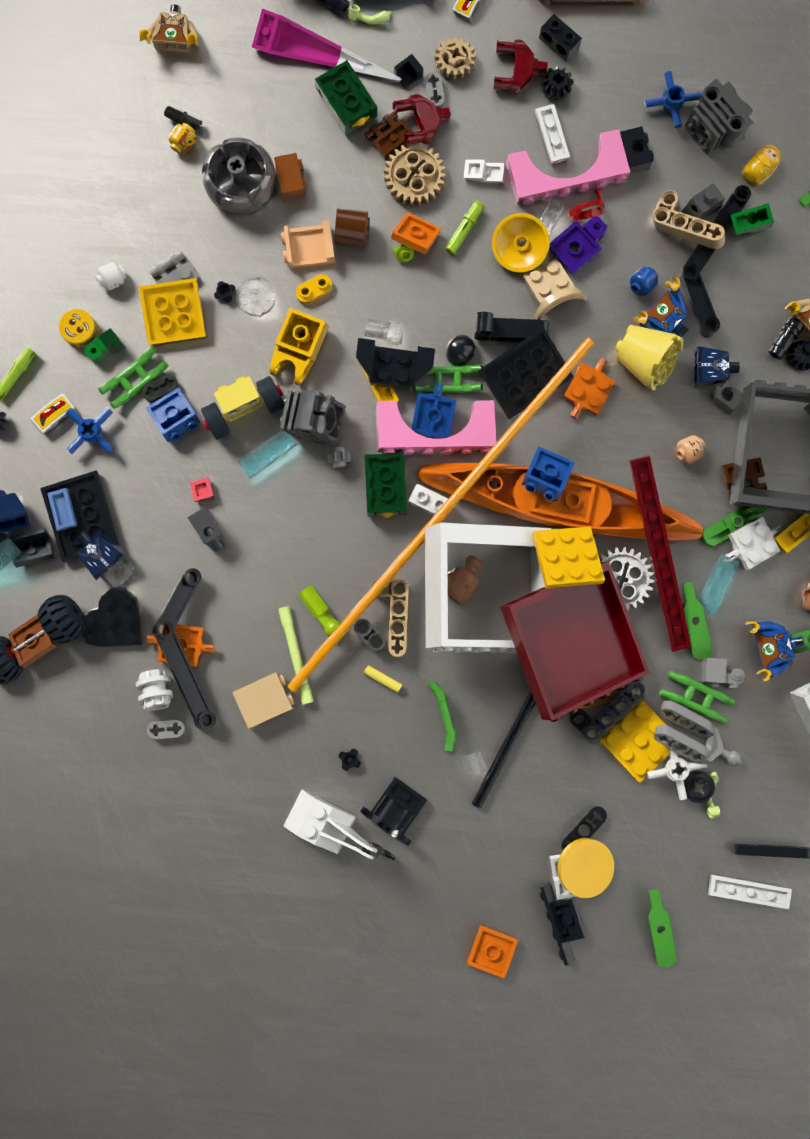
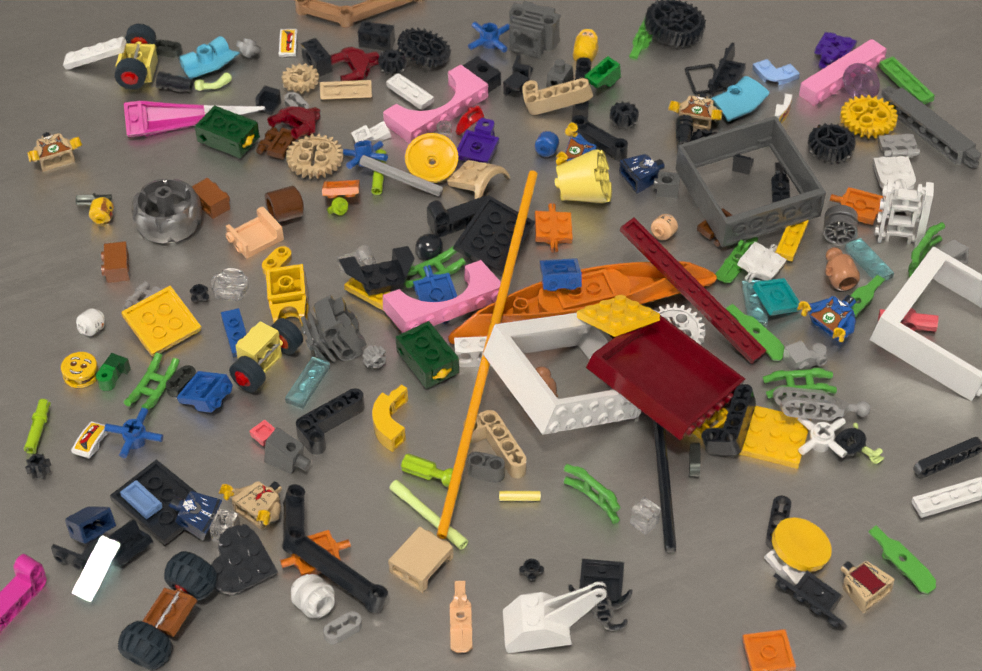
camera: 25 degrees left, 35 degrees down
none -> dark orange brick [101,241,130,283]
none -> tan torso [219,481,282,531]
none -> blue plate [221,308,247,358]
none -> black beam [296,388,365,455]
none -> black brick [301,38,332,77]
none -> tan plate [320,80,372,100]
none -> blue bar [343,140,388,169]
none -> light grey axle [360,155,443,197]
none -> yellow arch [372,384,408,452]
none -> black gear [397,27,451,67]
none -> light nougat piece [450,581,472,653]
none -> black panel [503,71,529,96]
none -> black panel [512,55,533,80]
none -> black gear [609,101,639,129]
none -> pearl dark grey beam [689,442,701,477]
none -> teal plate [752,278,800,316]
none -> tan torso [840,561,895,613]

